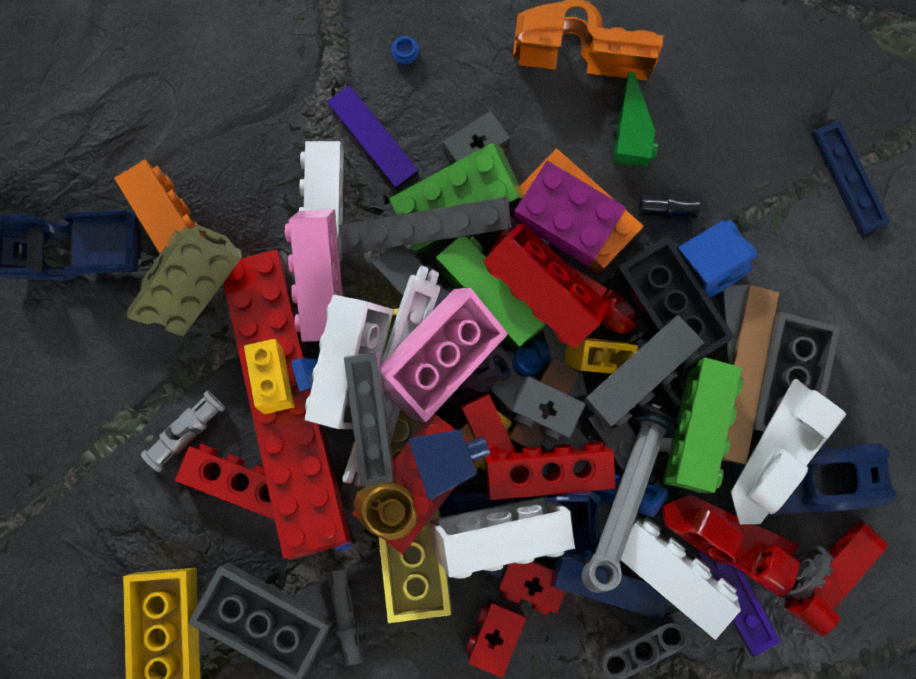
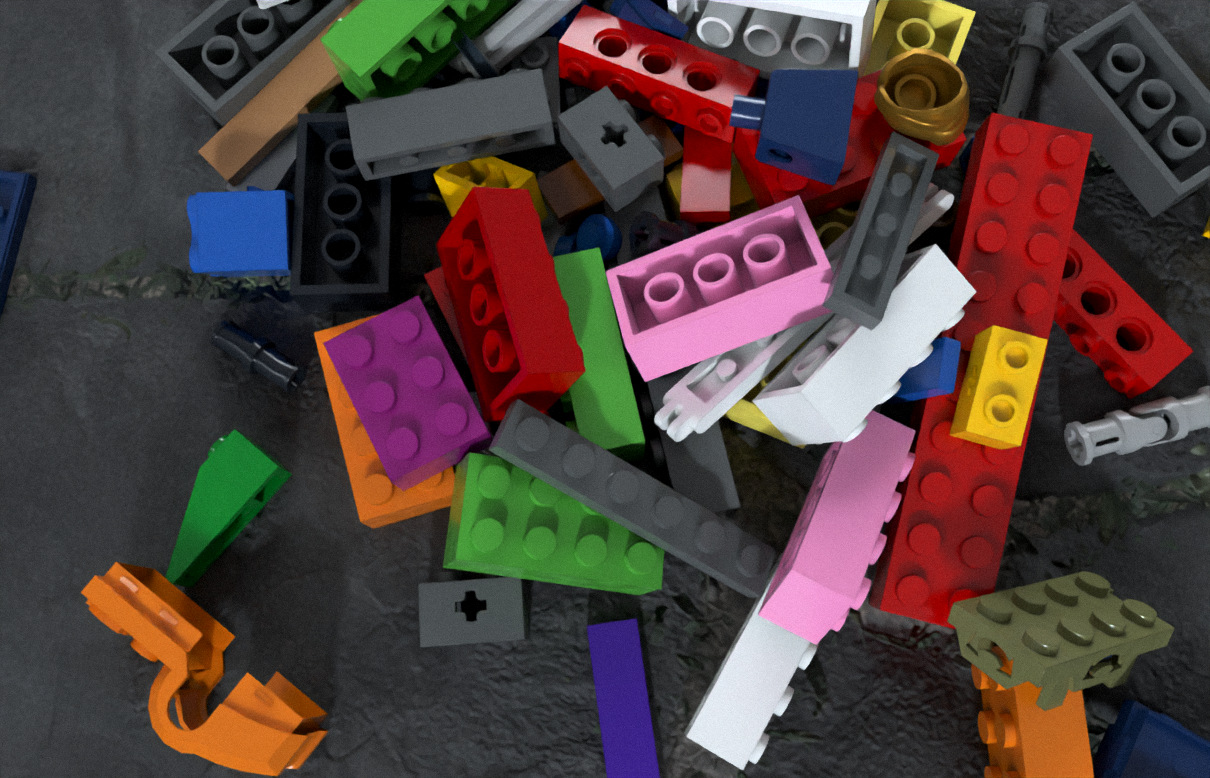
camera: 150 degrees left, 5 degrees down
red hair [601,289,639,335] -> none

